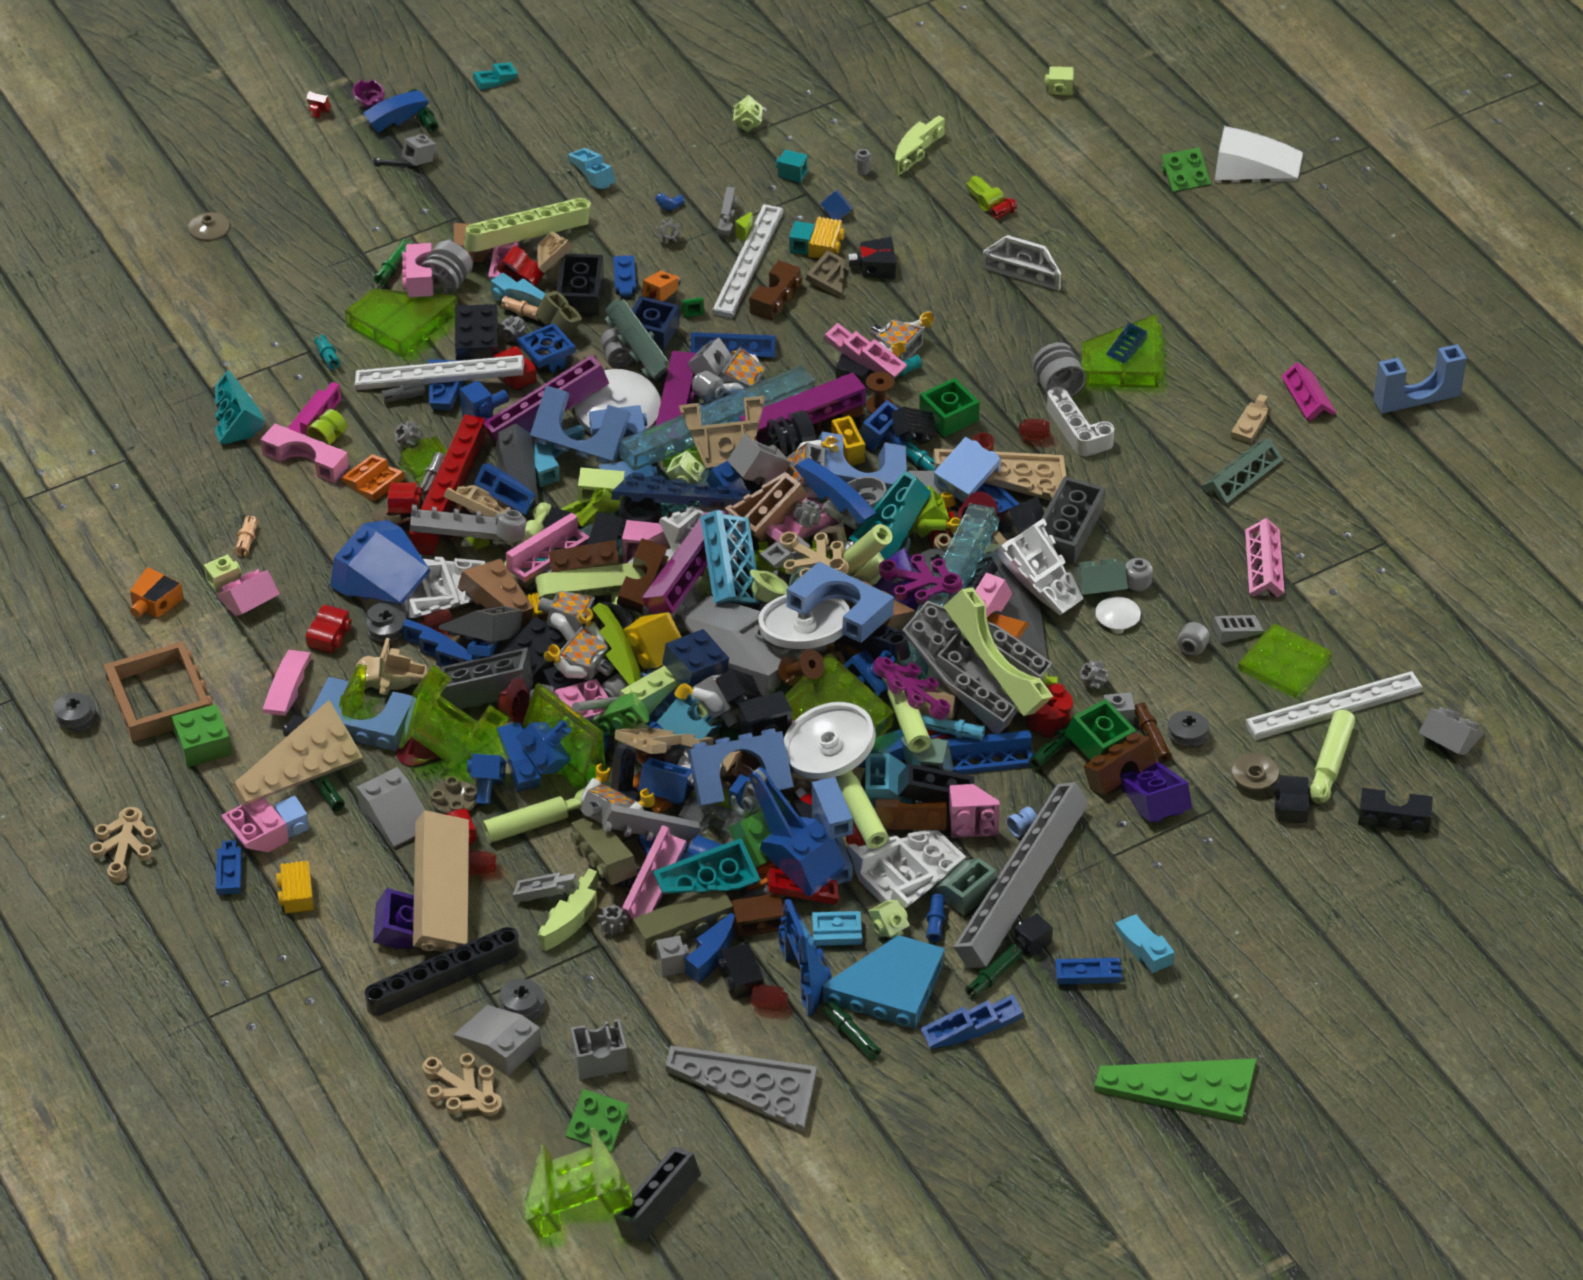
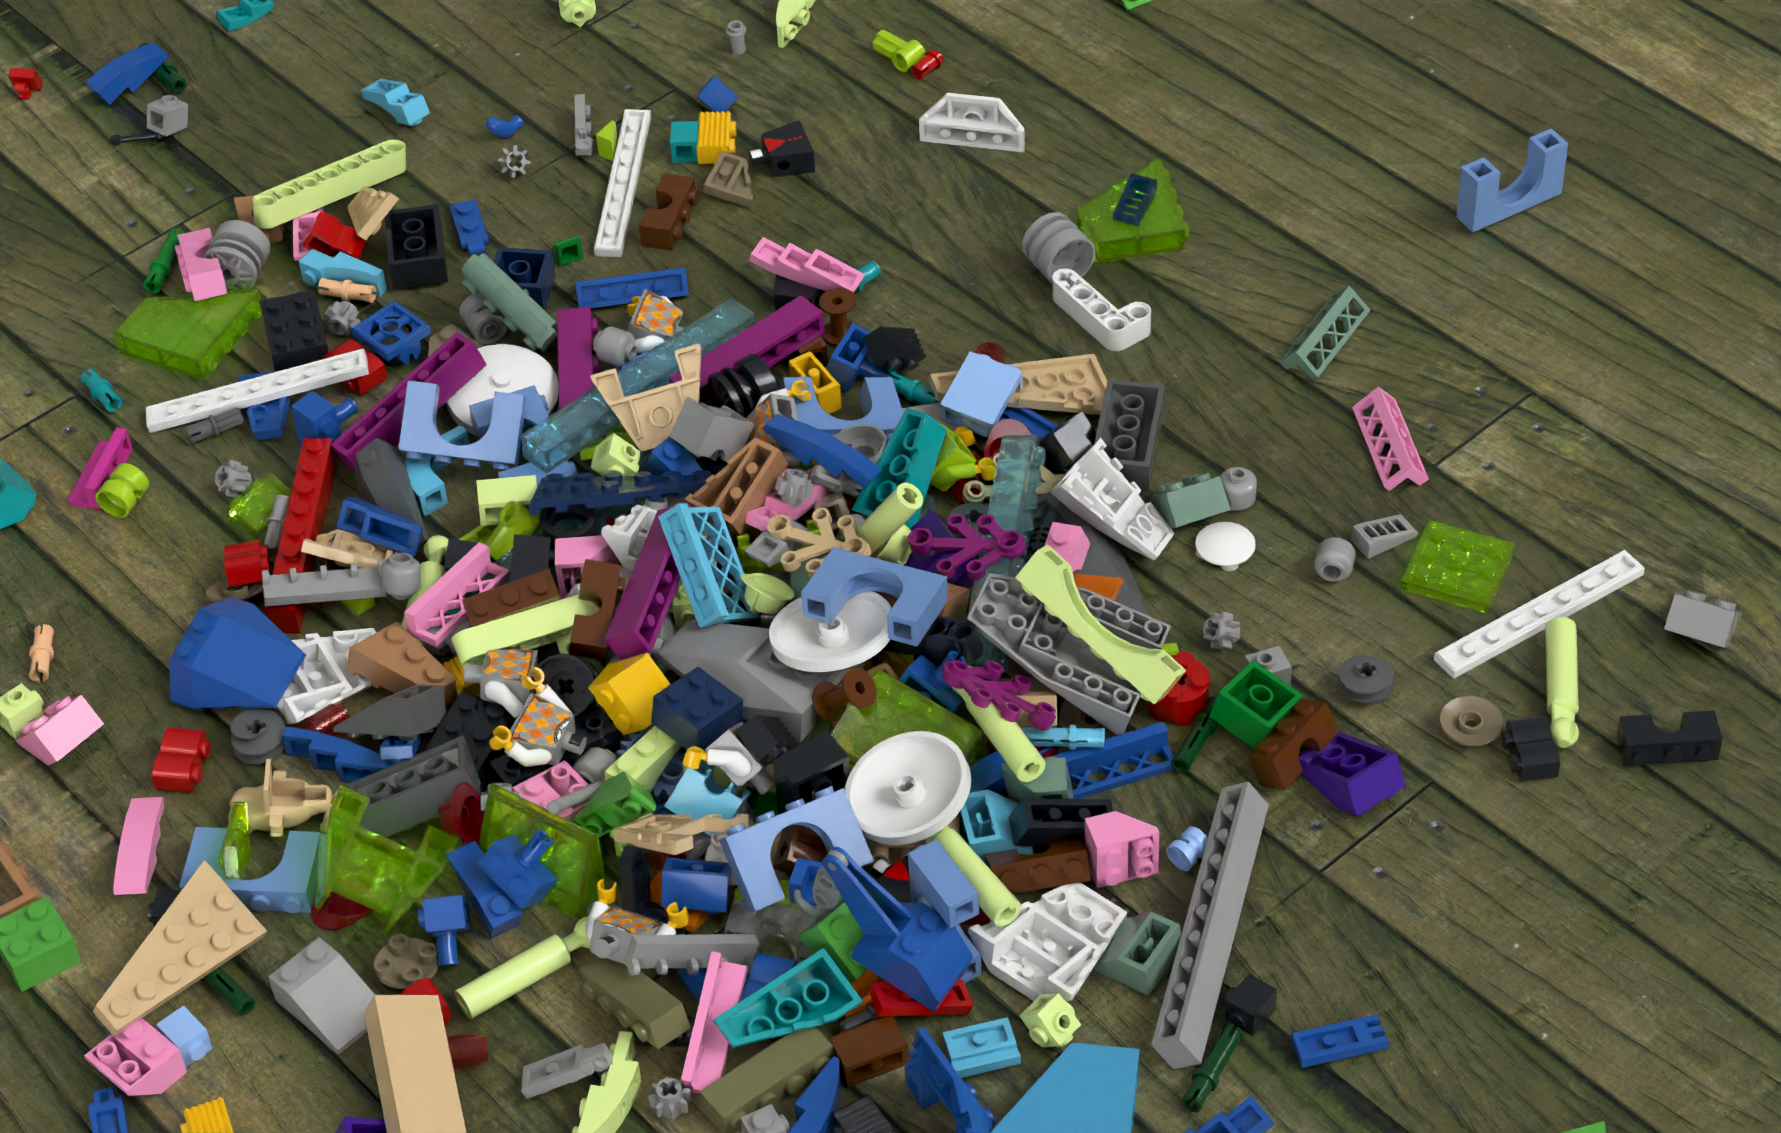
camera: 10 degrees left, 0 degrees up
bright pink arch [260,424,349,484] -> none
orange slope [341,454,405,502] -> none
magenta hair [352,79,385,109] -> none
olive brick [536,291,582,338] -> none
lime slope [592,603,642,685] -> none
orange torso [642,271,681,304] -> none
light grey brick [687,337,732,376] -> none
teal brick [776,149,808,183] -> none
torso [870,311,935,361] -> none
green brick [919,378,980,437] -> none
blue pin [926,894,946,942] -> none
clear red brick [1019,418,1050,440] -> none
medium azure slope [1115,914,1175,973] -> none
reddish brown pin [1134,702,1172,763] -> none
tan hinge [1231,394,1269,444] -> none
dark pink panel [1281,362,1336,421] -> none

